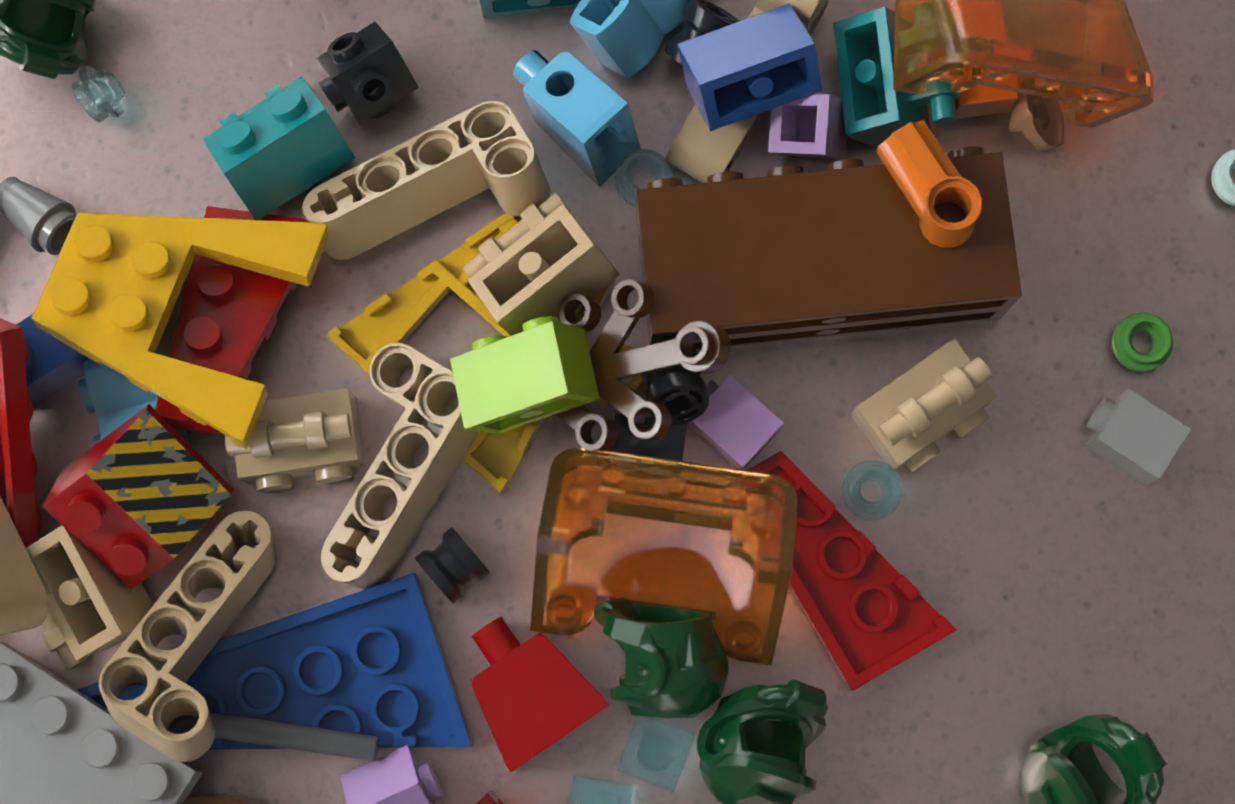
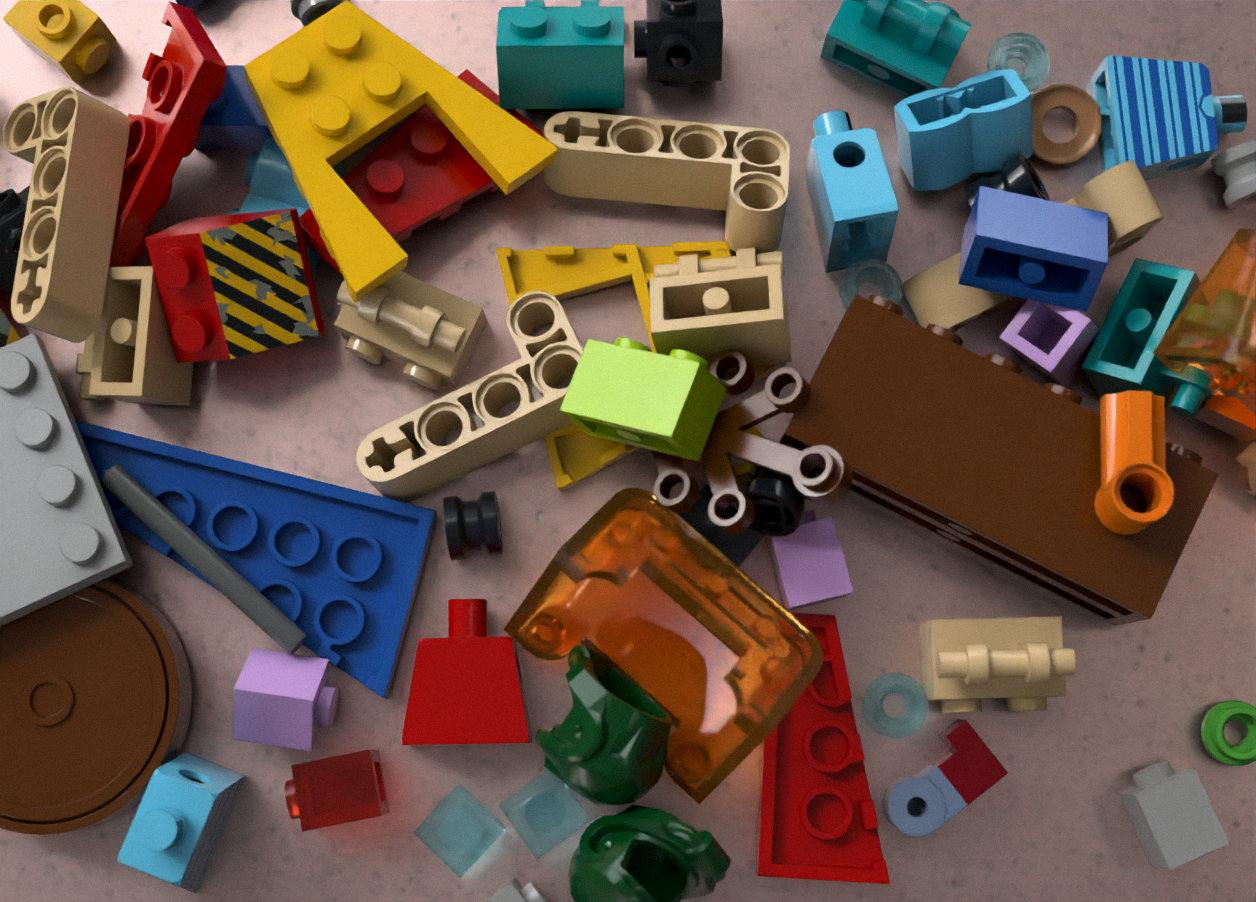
camera: 30 degrees right, 0 degrees up
tan beam [99,511,276,762] -> none
none -> leg [882,719,1008,837]

